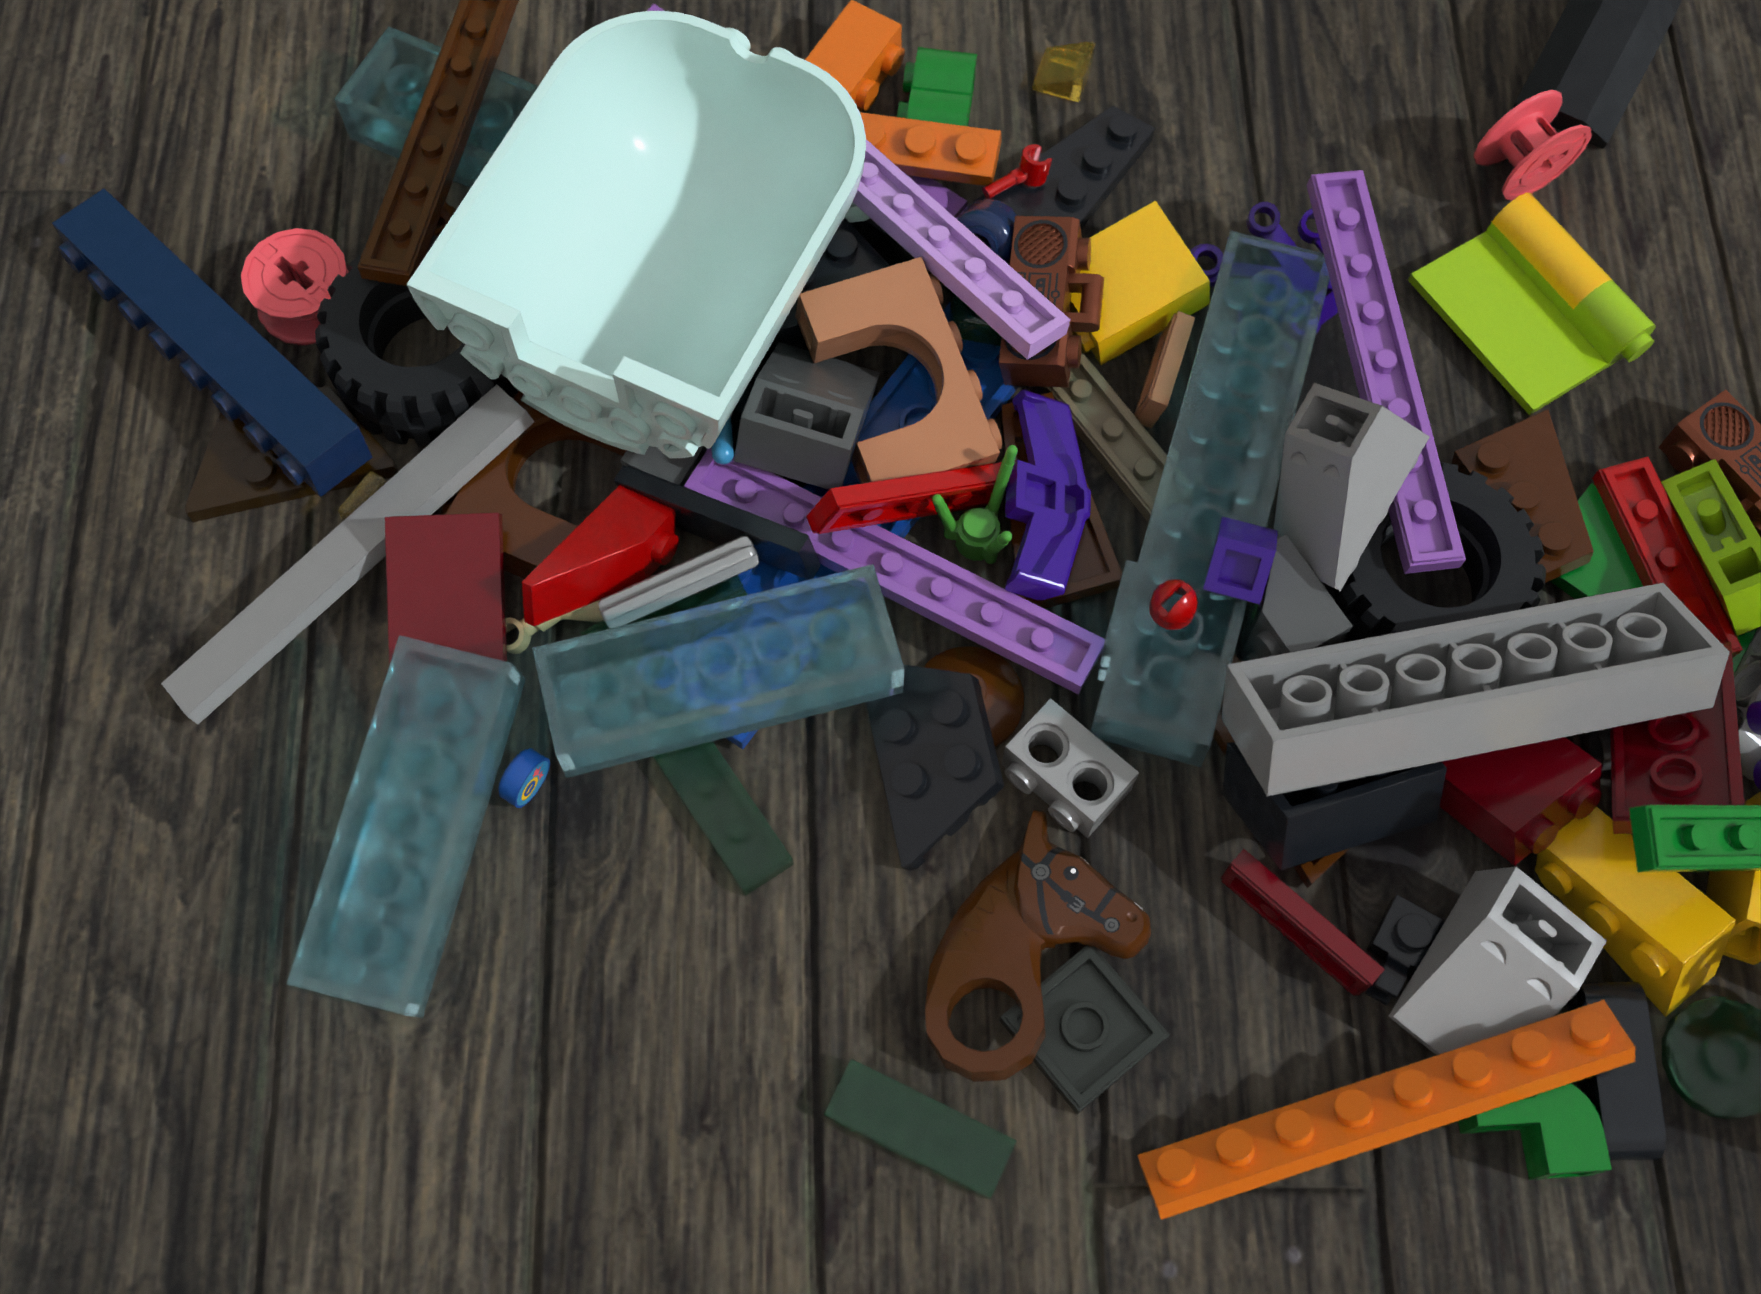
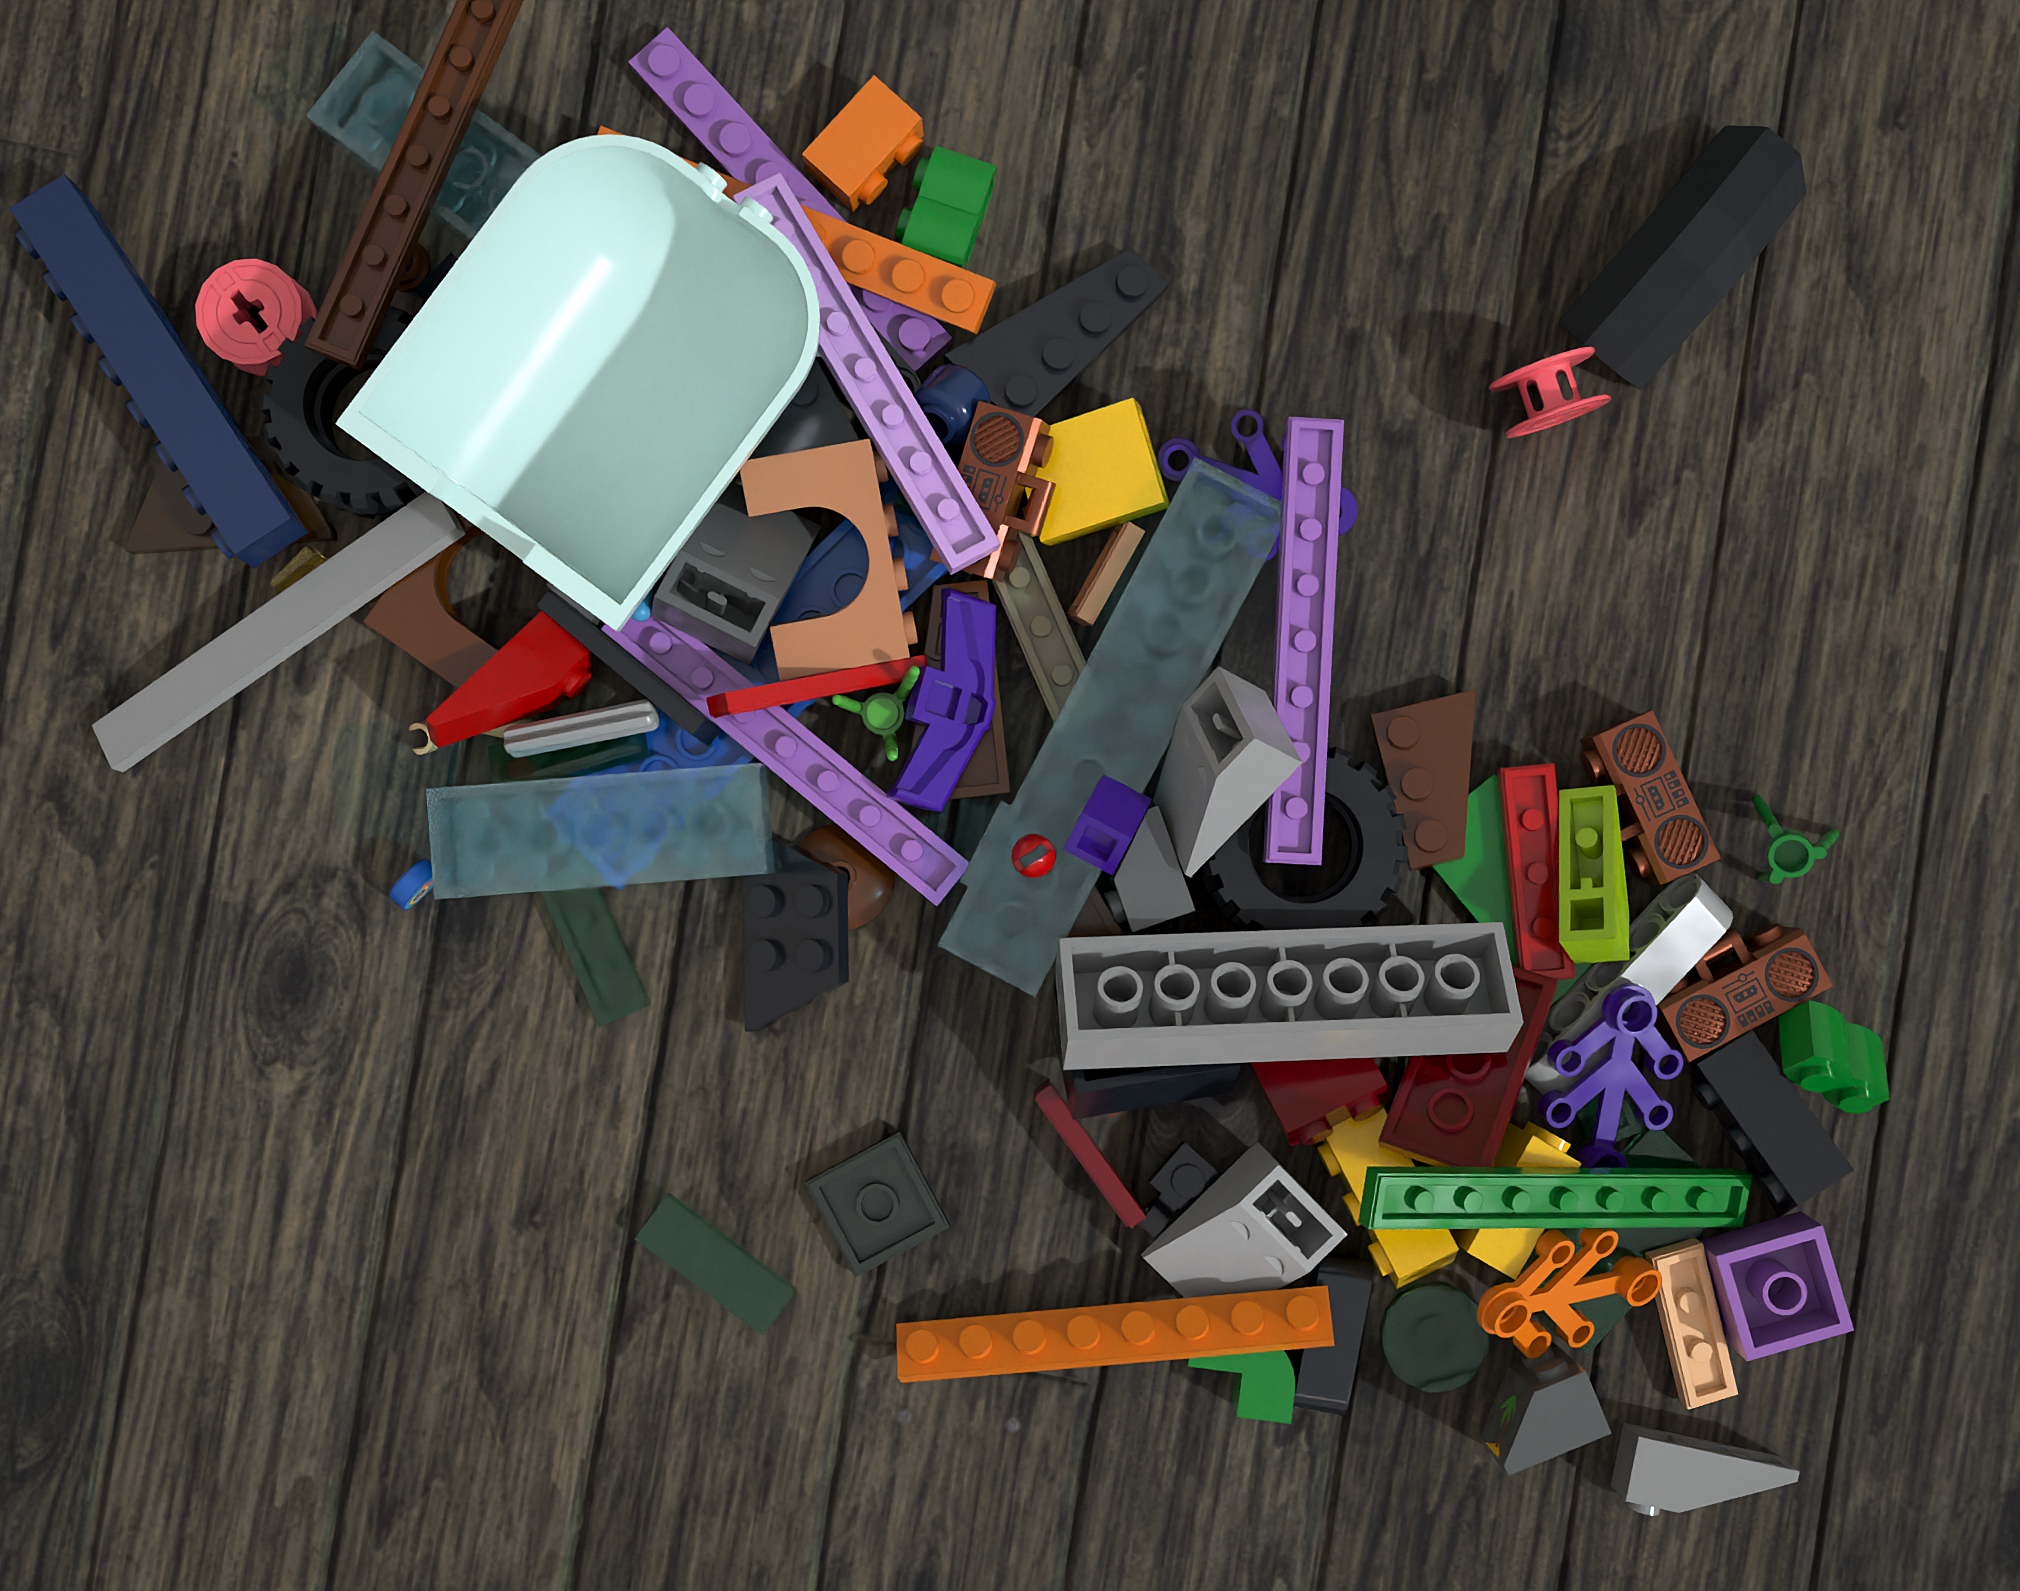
camera: 15 degrees right, 20 degrees up
clear light blue brick [287,635,526,1018] -> none
dark red tile [385,512,510,744] -> none
reddish brown animal [925,810,1151,1082] -> none
red hand [982,144,1052,199] -> none
light grey brick [1002,698,1139,838] -> none
clear yellow slope [1032,42,1096,102] -> none
lime door [1408,193,1656,415] -> none

